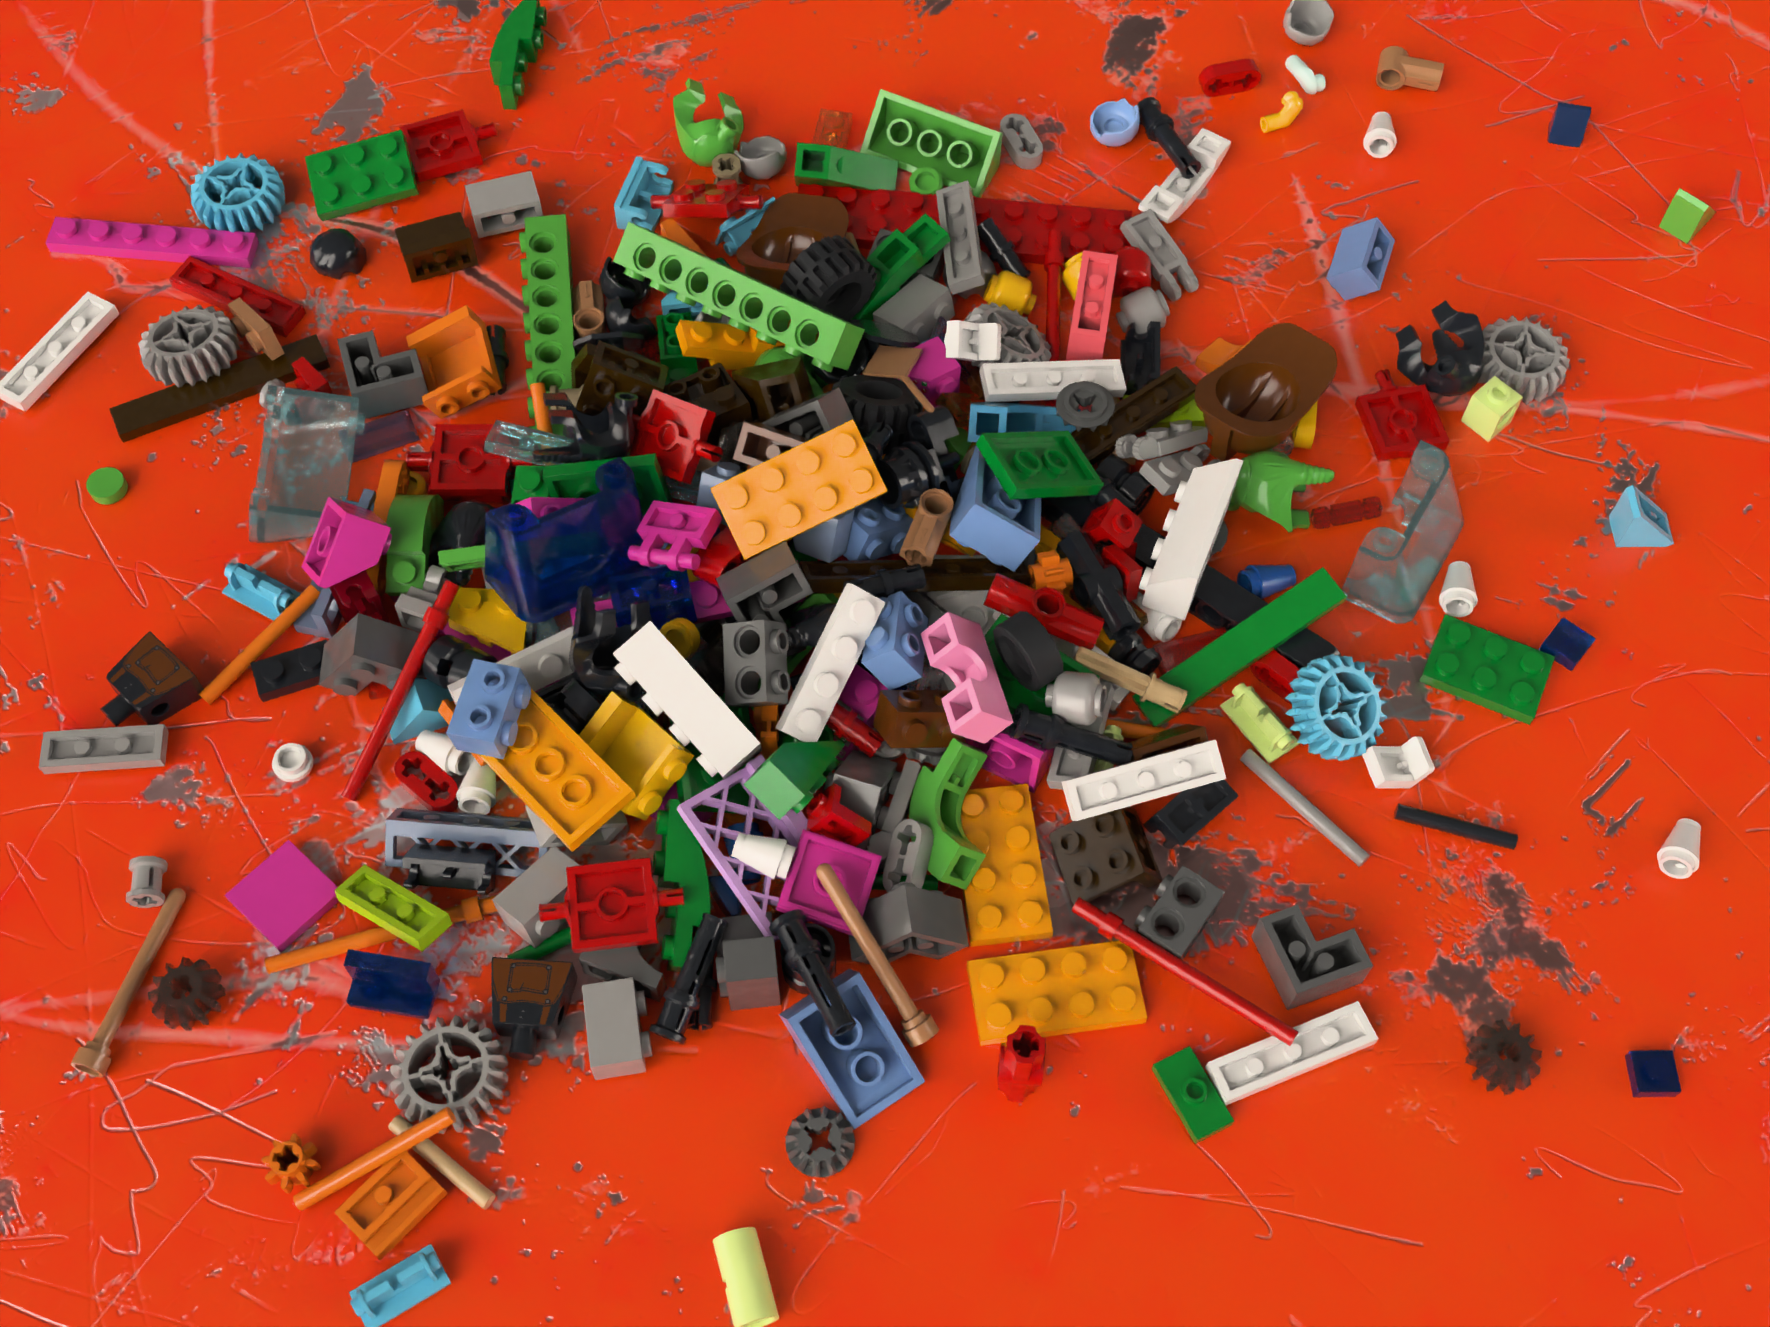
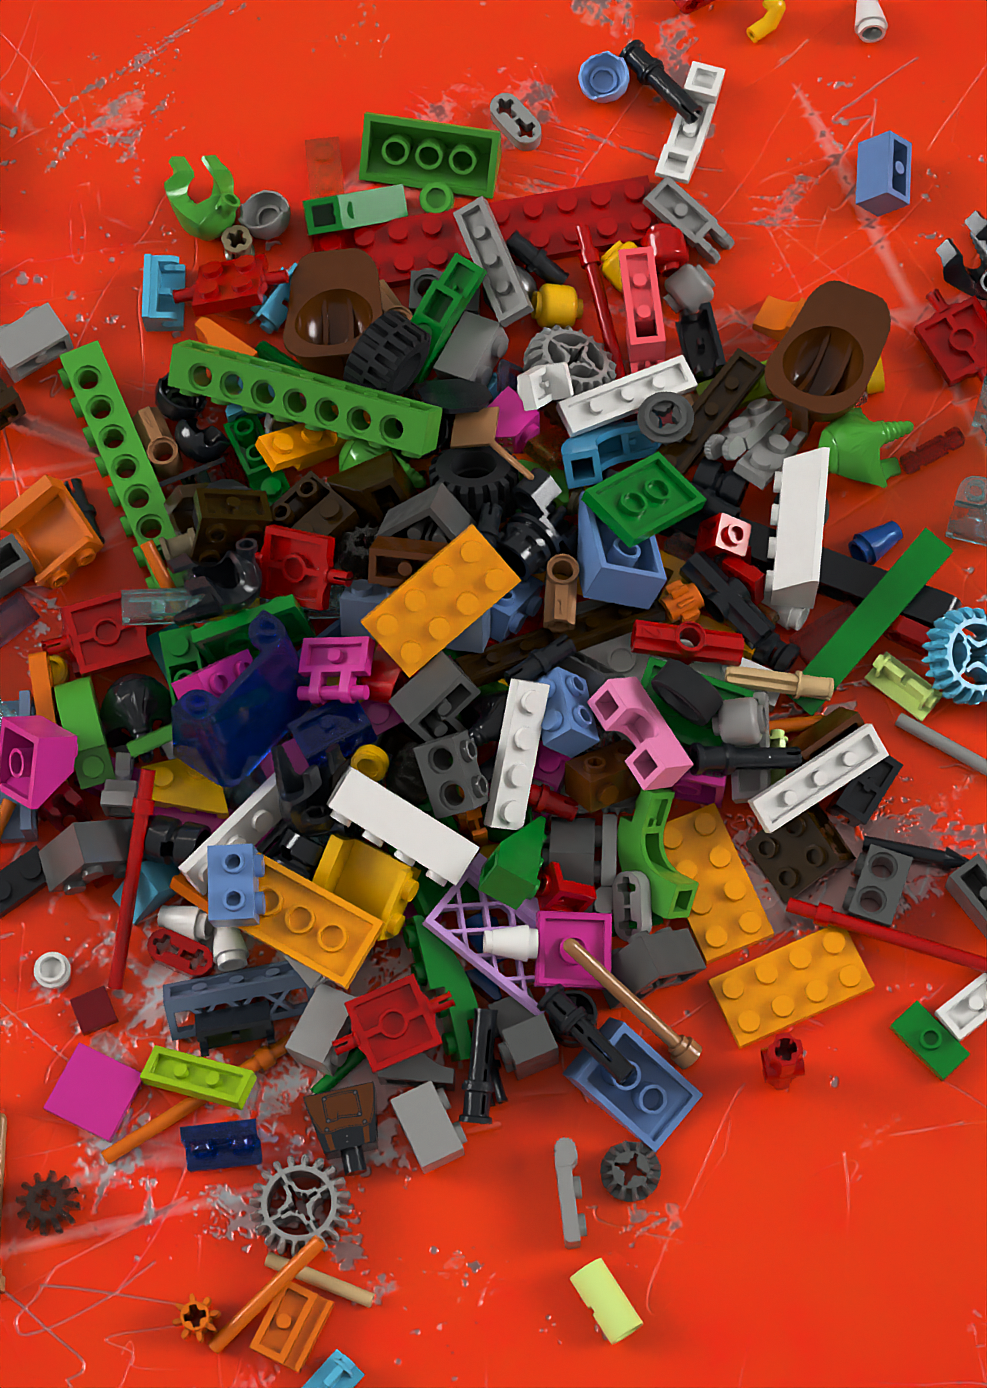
camera: 10 degrees left, 10 degrees up
none -> dark red tile [70,986,119,1036]
none -> light grey hinge [554,1137,587,1249]
none -> black piece [862,836,969,870]

